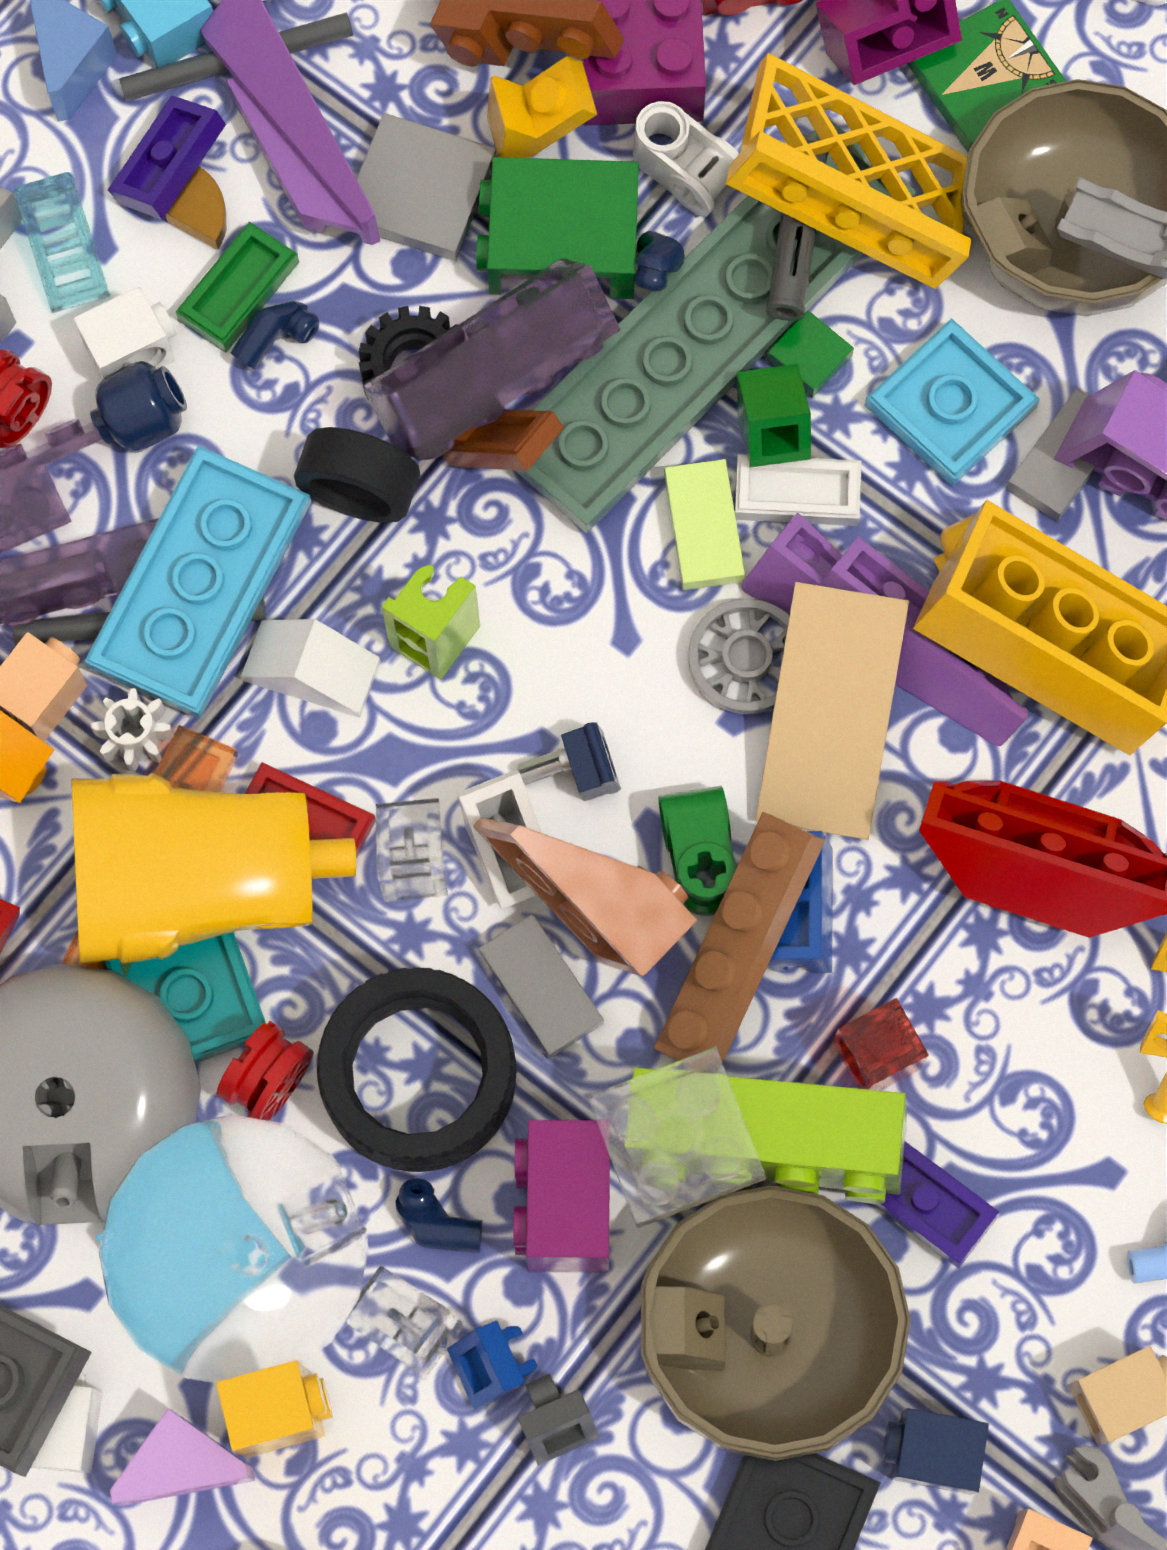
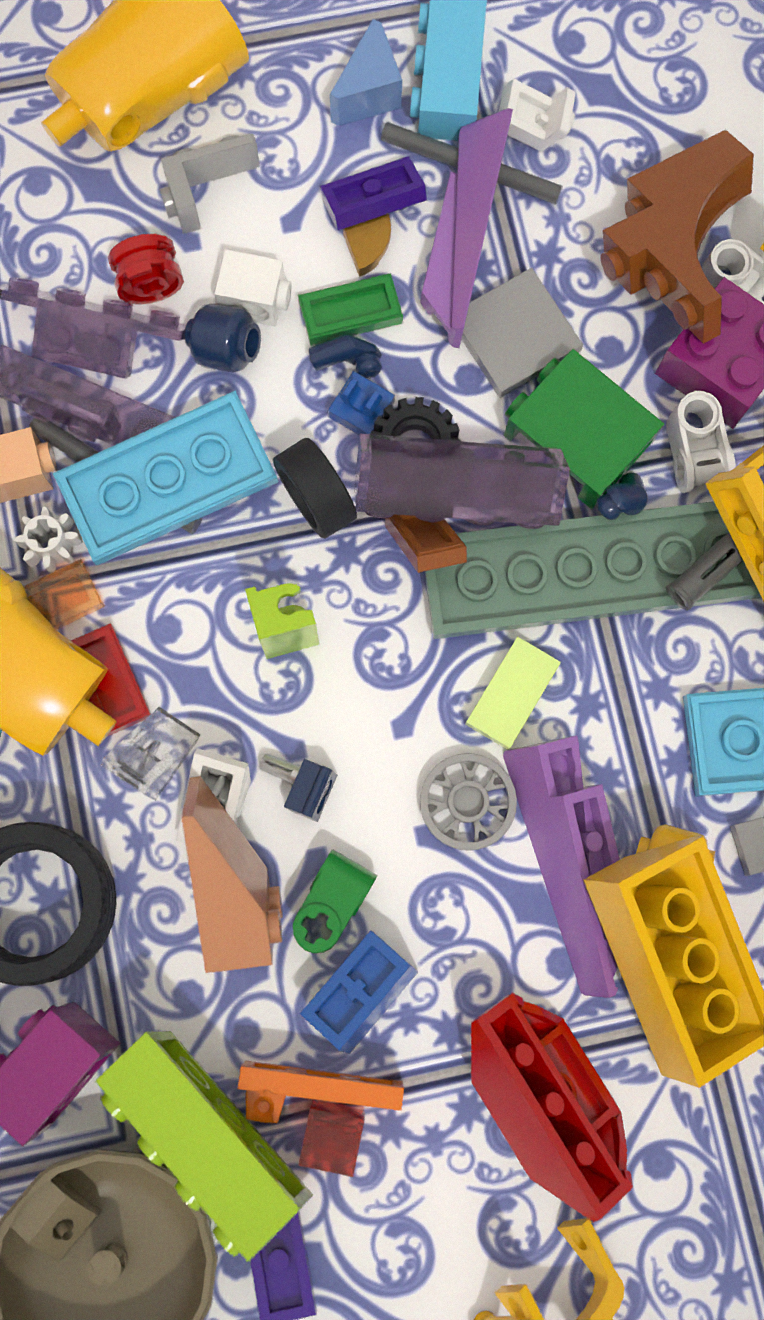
camera: 35 degrees right, 5 degrees up
clear light blue slope [14,172,110,313] -> none
white slope [241,619,381,718] -> none
light grey tile [479,914,604,1059] -> none
yellow slope [487,56,598,158] -> none
clear plate [588,1047,767,1228] -> none
medium nougat plate [654,812,825,1075] -> none
white tile [735,454,861,526] -> none
green brick [737,364,811,467] -> none
tan piece [755,582,909,840] -> none
green tile [767,310,854,398] -> none
none -> orange hinge [238,1060,404,1123]
none -> blue tile [328,371,395,441]

